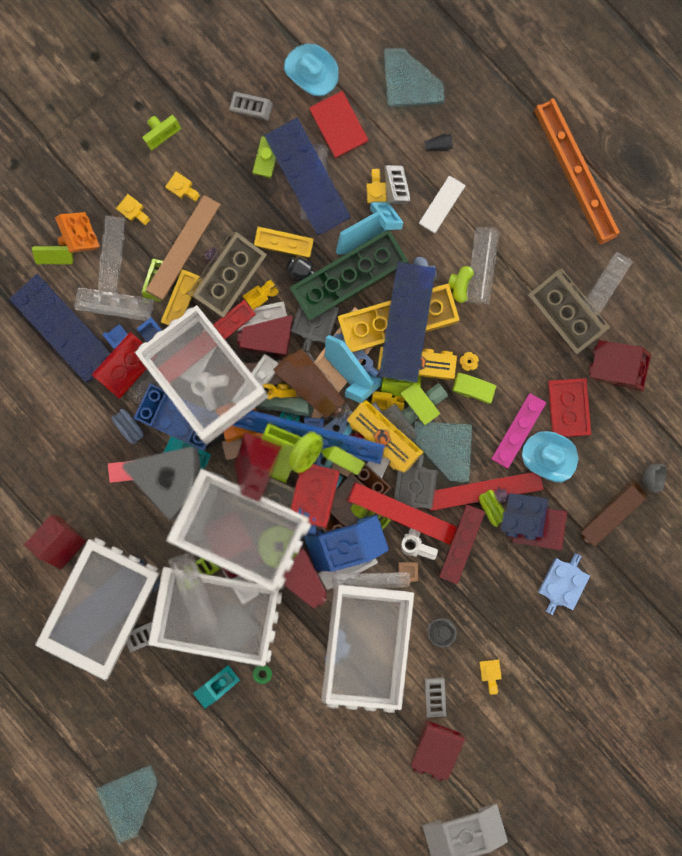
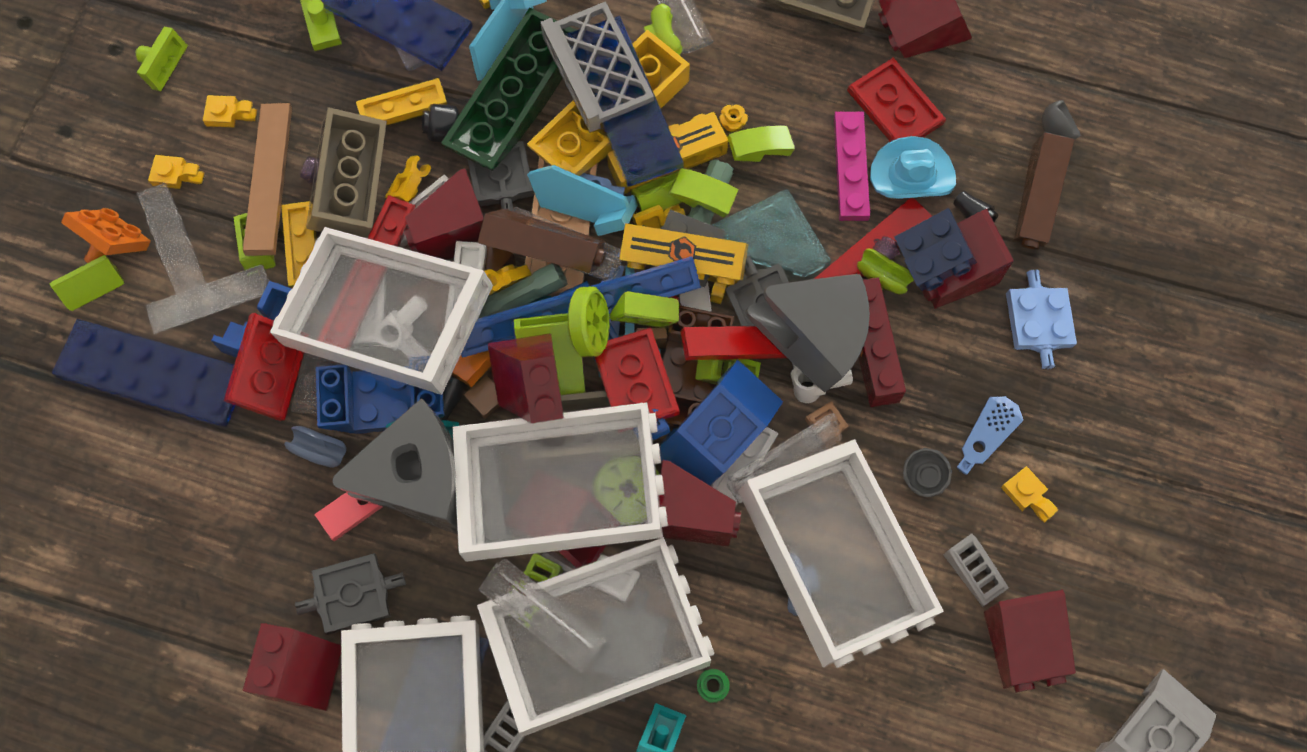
camera: 30 degrees left, 15 degrees down
none -> dark grey plate [295,553,406,635]
none -> light grey fence [540,1,654,132]
none -> dark grey piece [746,274,870,392]
none -> black cone [953,191,998,223]
none -> medium blue piece [957,396,1023,475]

